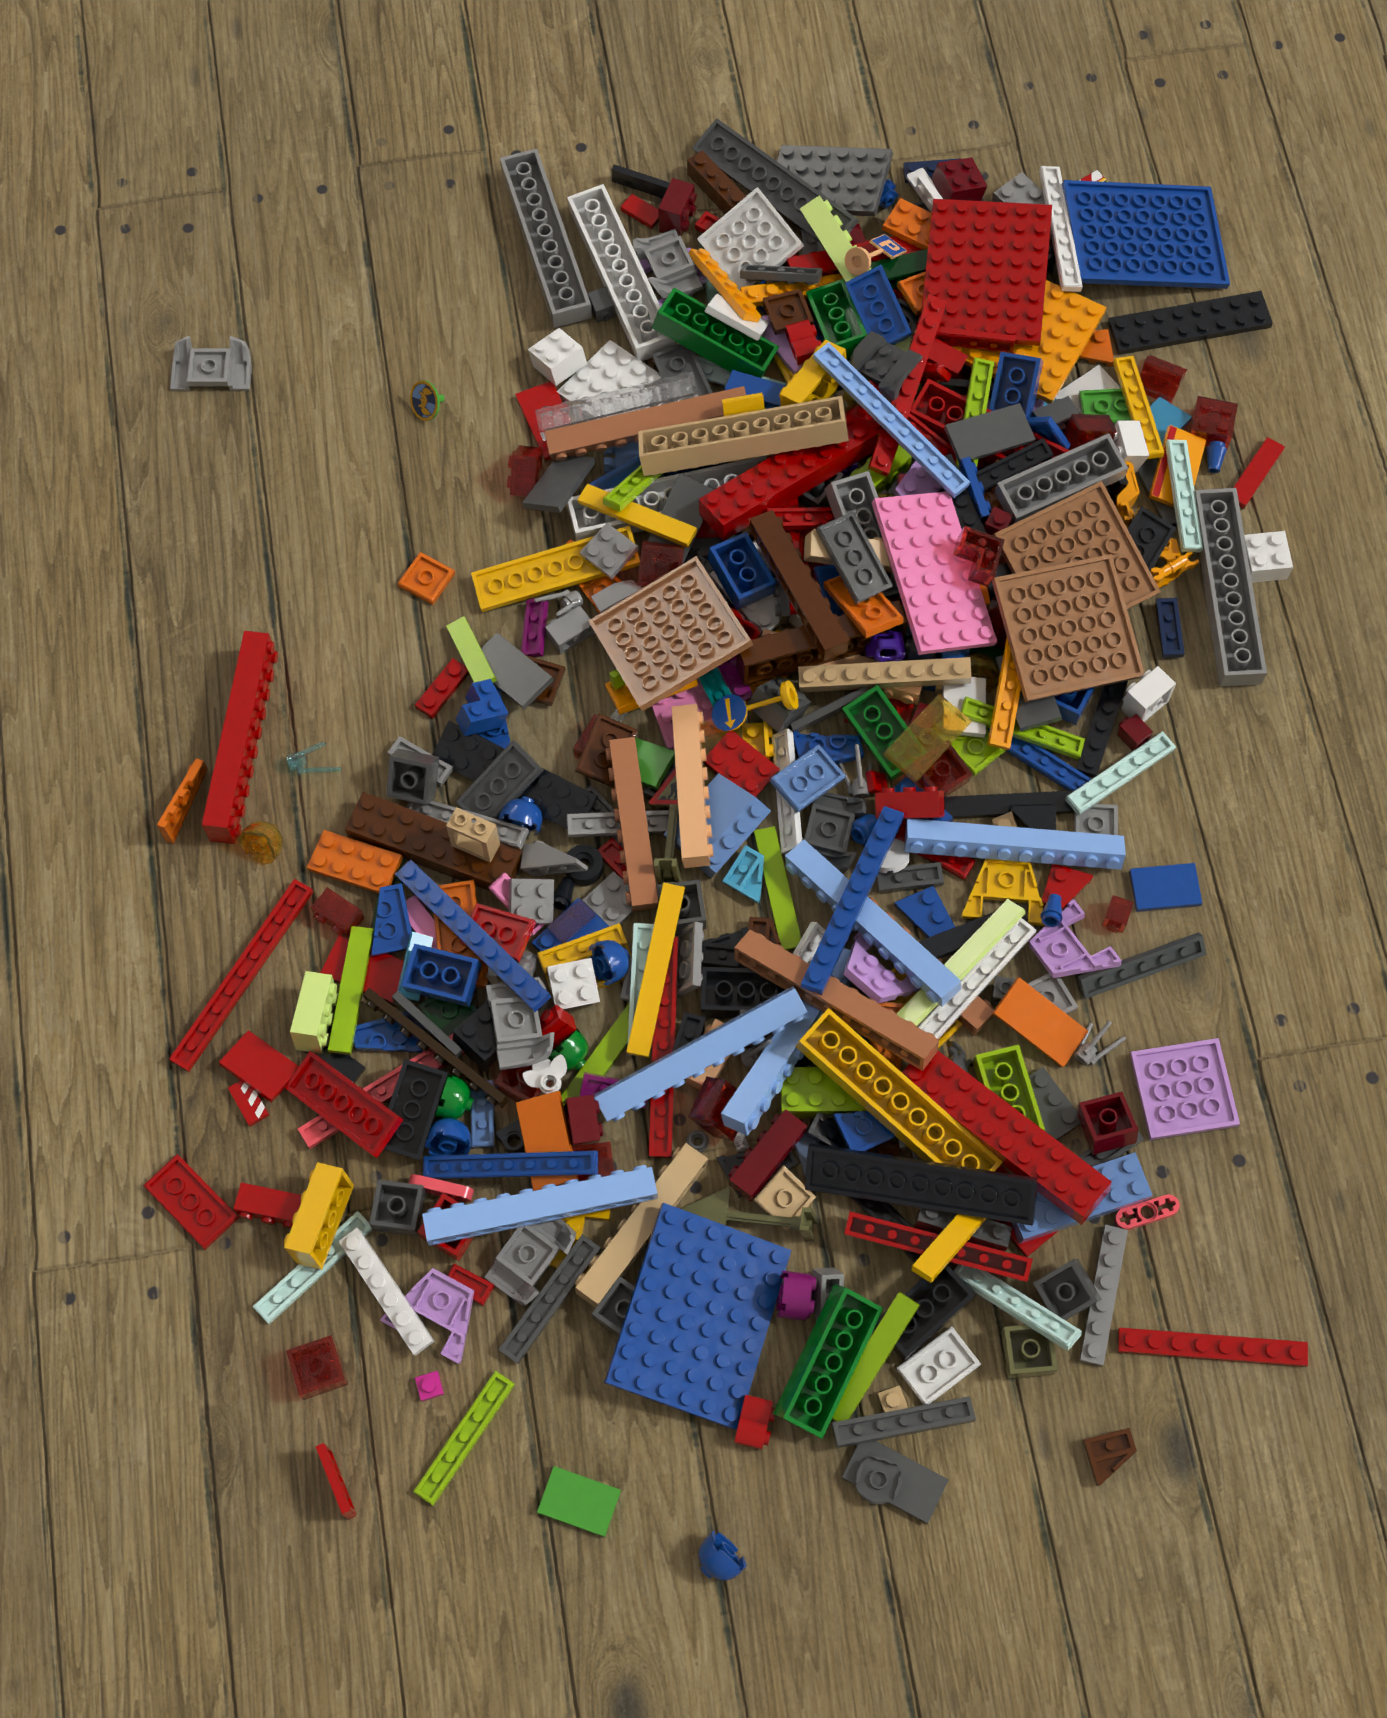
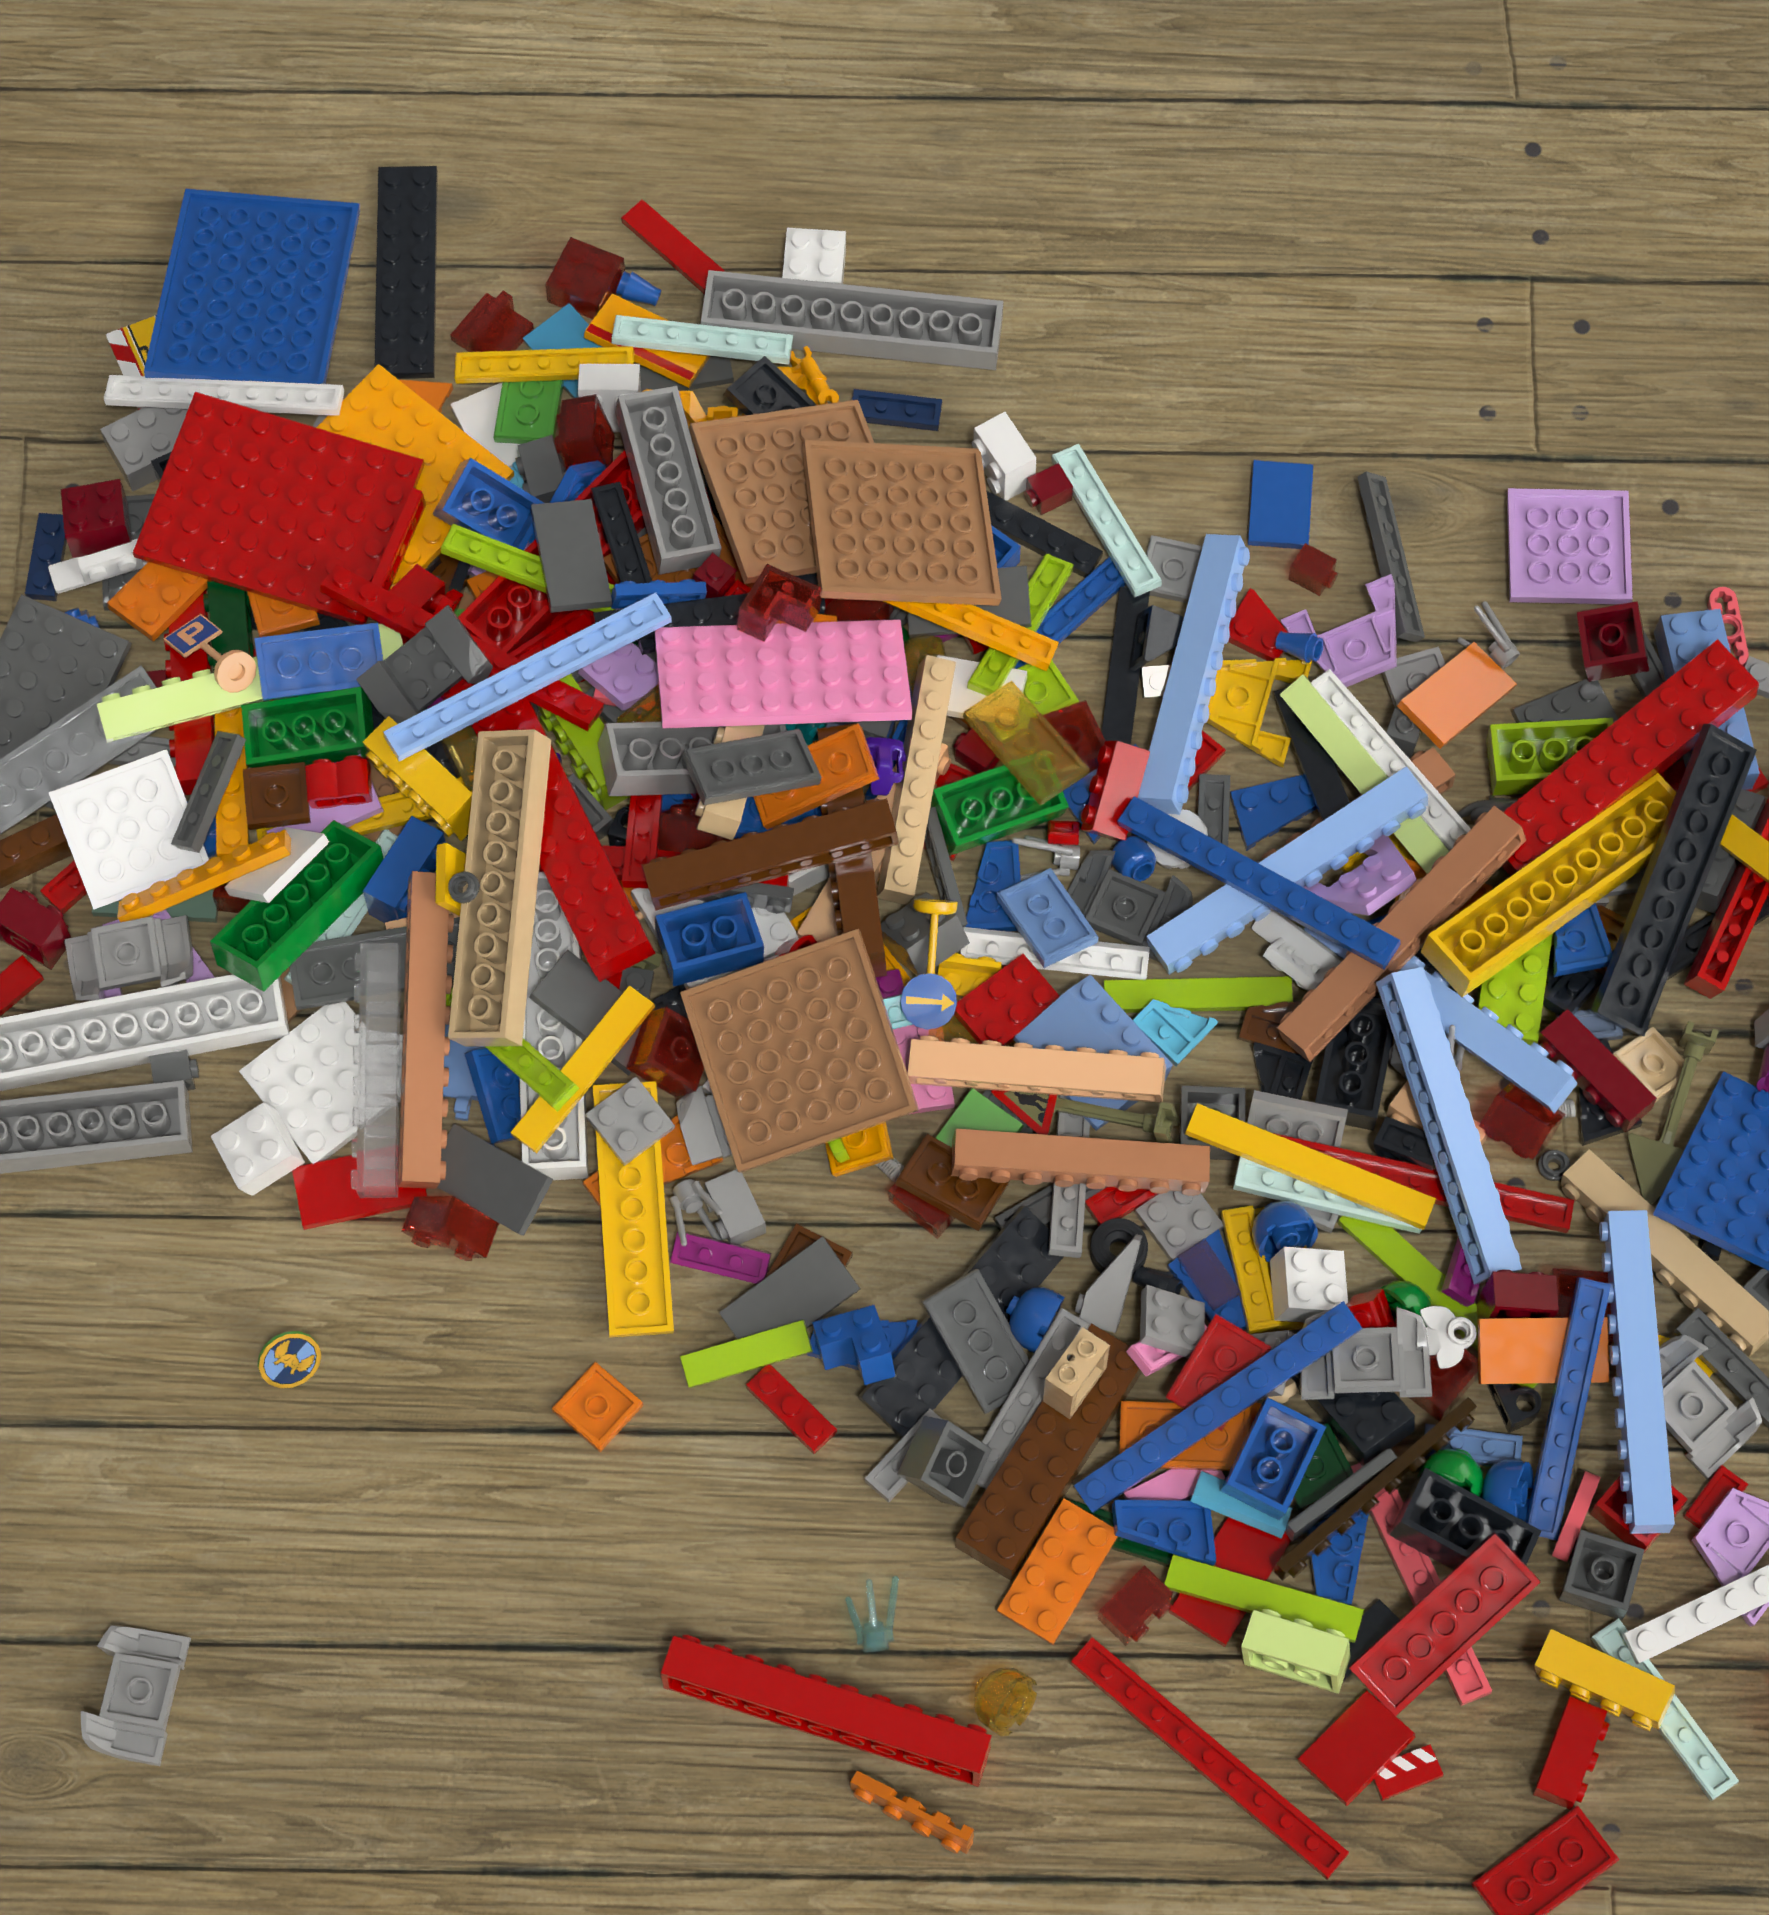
camera: 80 degrees left, 0 degrees up
none -> dark grey plate [448,872,480,904]

